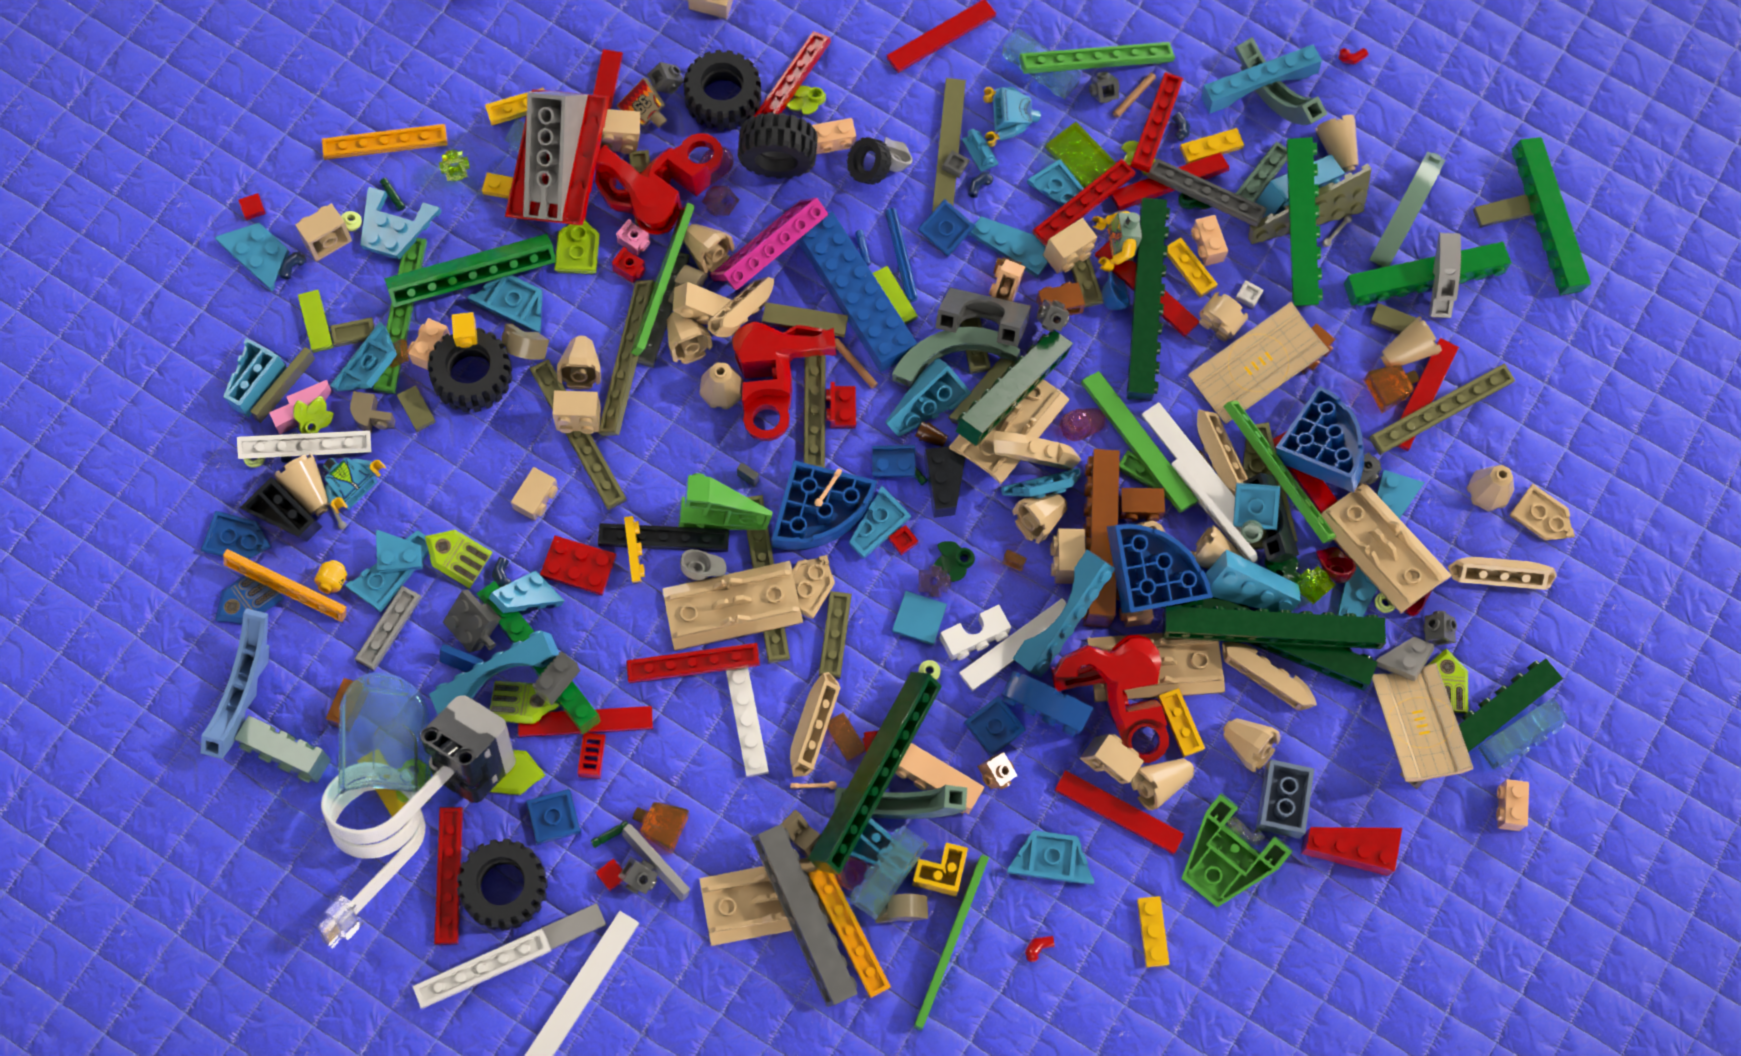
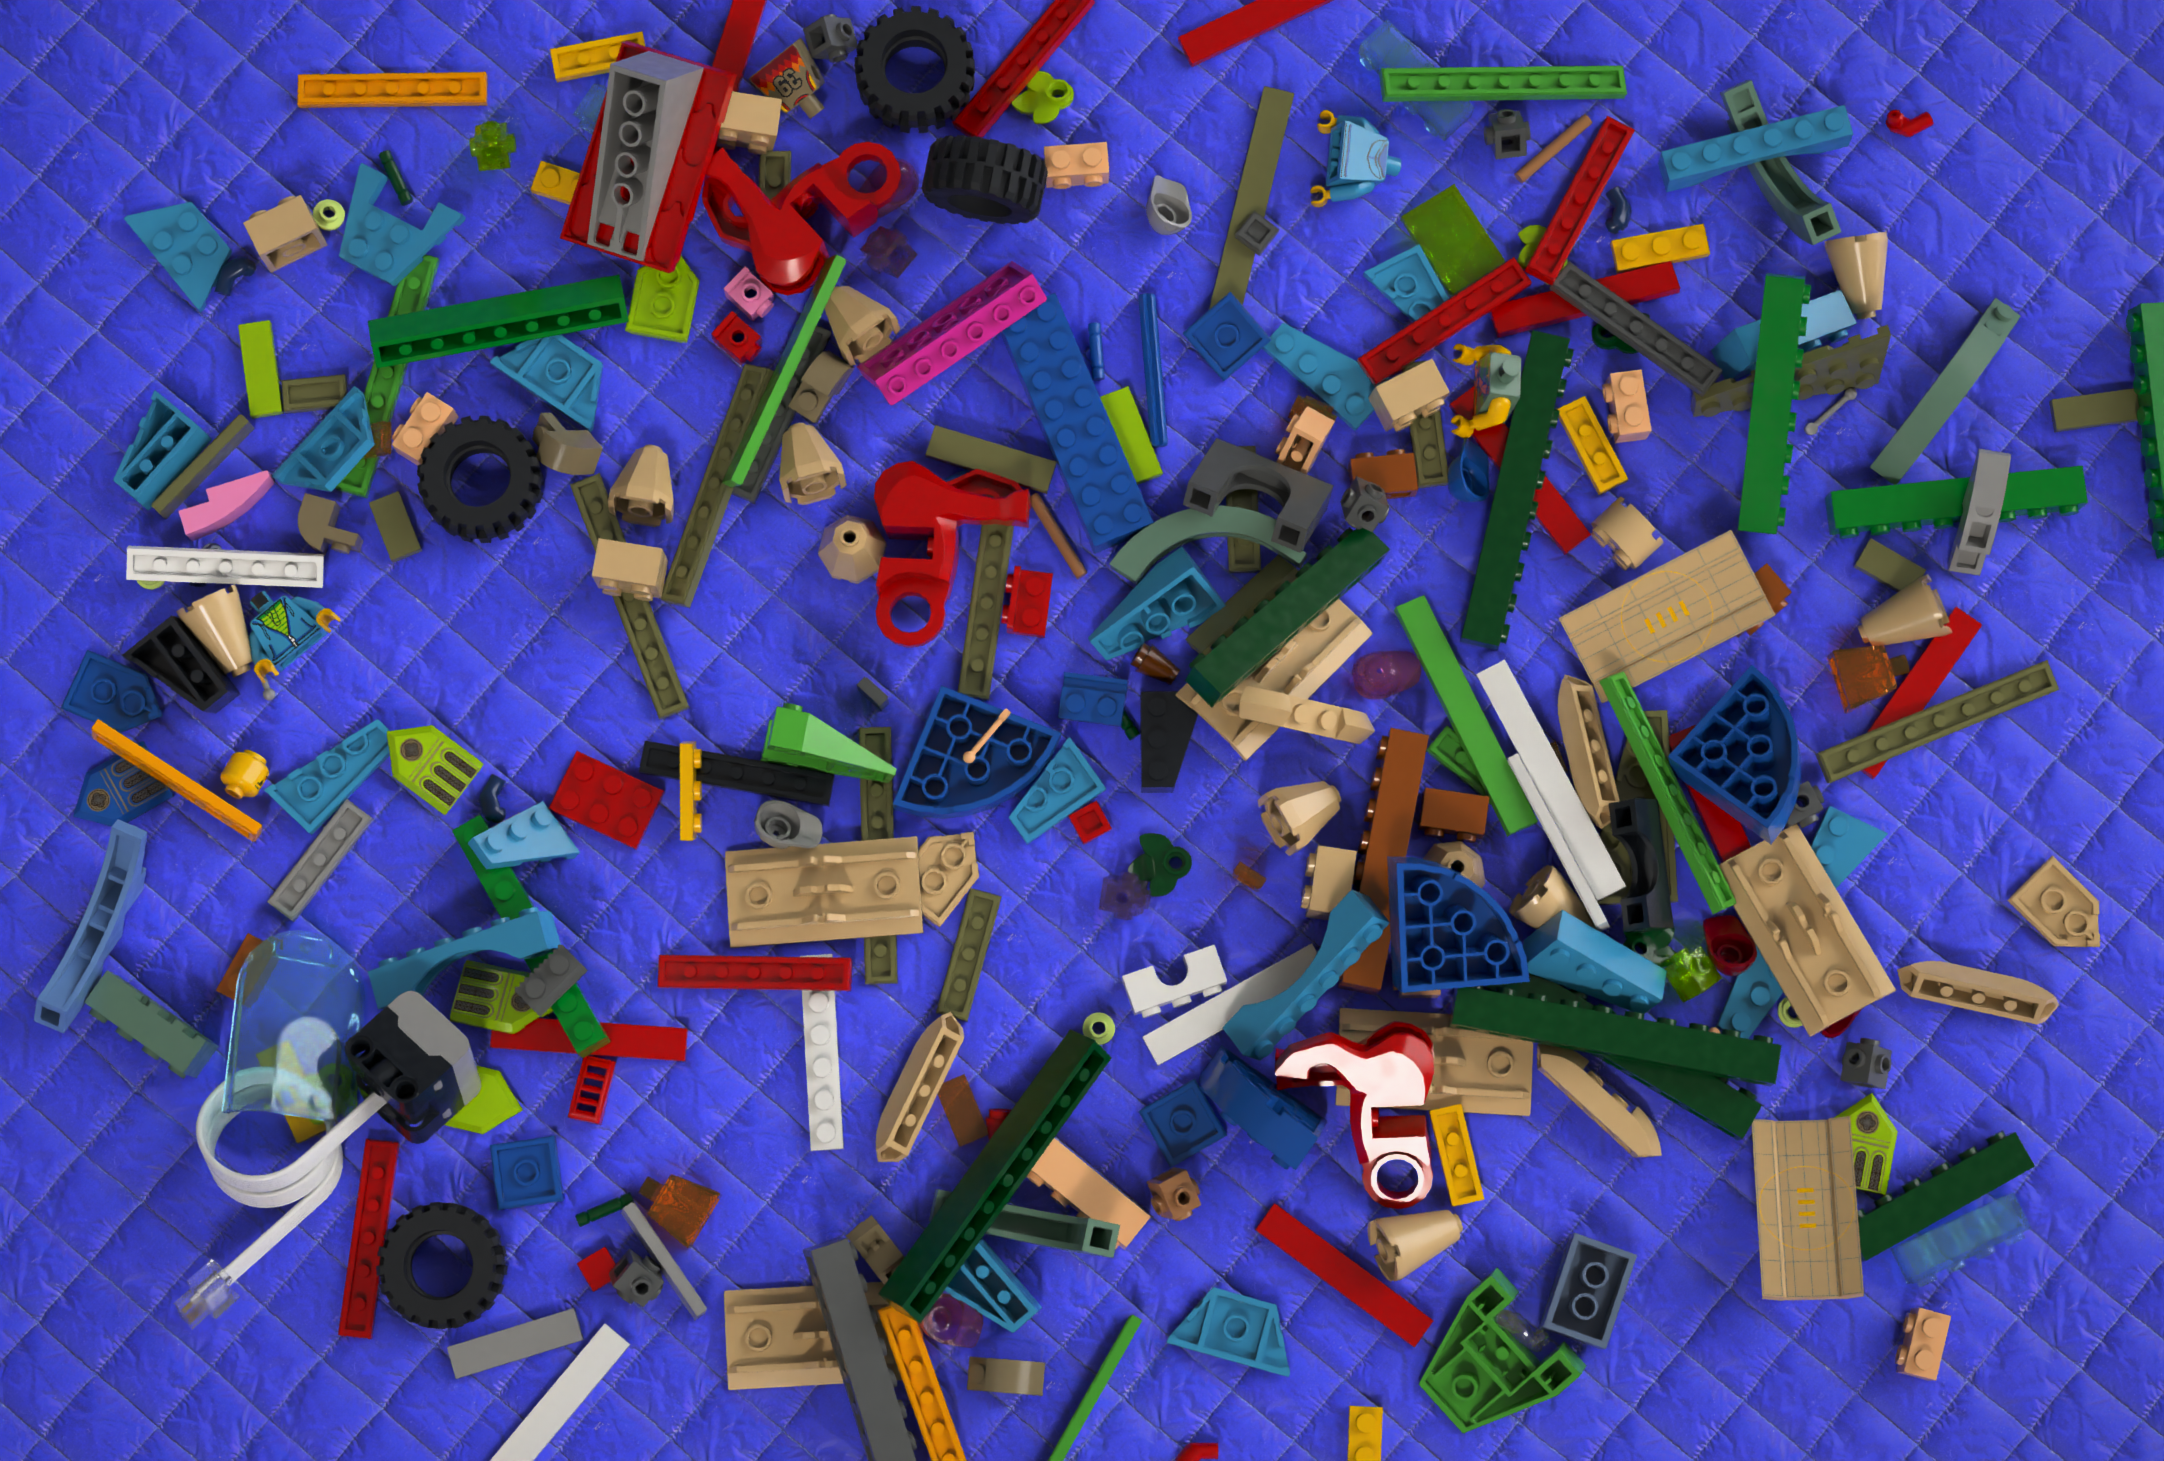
camera: 10 degrees right, 10 degrees up
red tile [238,193,266,221] -> none
lime plate [293,396,334,434] -> none
dark azure wing [376,530,423,573] -> none
white plate [413,929,551,1009] -> none
blue tile [440,644,484,673] -> none
dark grey plate [443,589,501,653] -> none
yellow brick [451,312,478,348] -> none
tan brick [511,467,558,521] -> none
tan brick [672,282,731,325] -> none
tan brick [708,277,774,337] -> none
light nougat hinge [790,781,837,790] -> none
black tyre [847,137,892,185] -> none
clear light blue brick [849,826,929,920] -> none
dark azure tile [892,591,947,646] -> none
yellow brick [912,842,968,897] -> none
dark azure hinge [962,129,999,172] -> none
dark blue arm [968,172,993,198] -> none
dark azure wing [1001,468,1081,499] -> none
tan brick [1079,734,1144,784] -> none
tan cone [1223,718,1280,772] -> none
dark azure tile [1233,483,1280,530] -> none
sand green tile [1235,141,1287,203] -> none
white tile [1235,281,1264,309] -> none
sand green tile [1241,520,1263,543] -> none
red wedge [1301,827,1402,876] -> none
light grey wing [1376,637,1434,681] -> none
tan cone [1466,465,1514,512] -> none

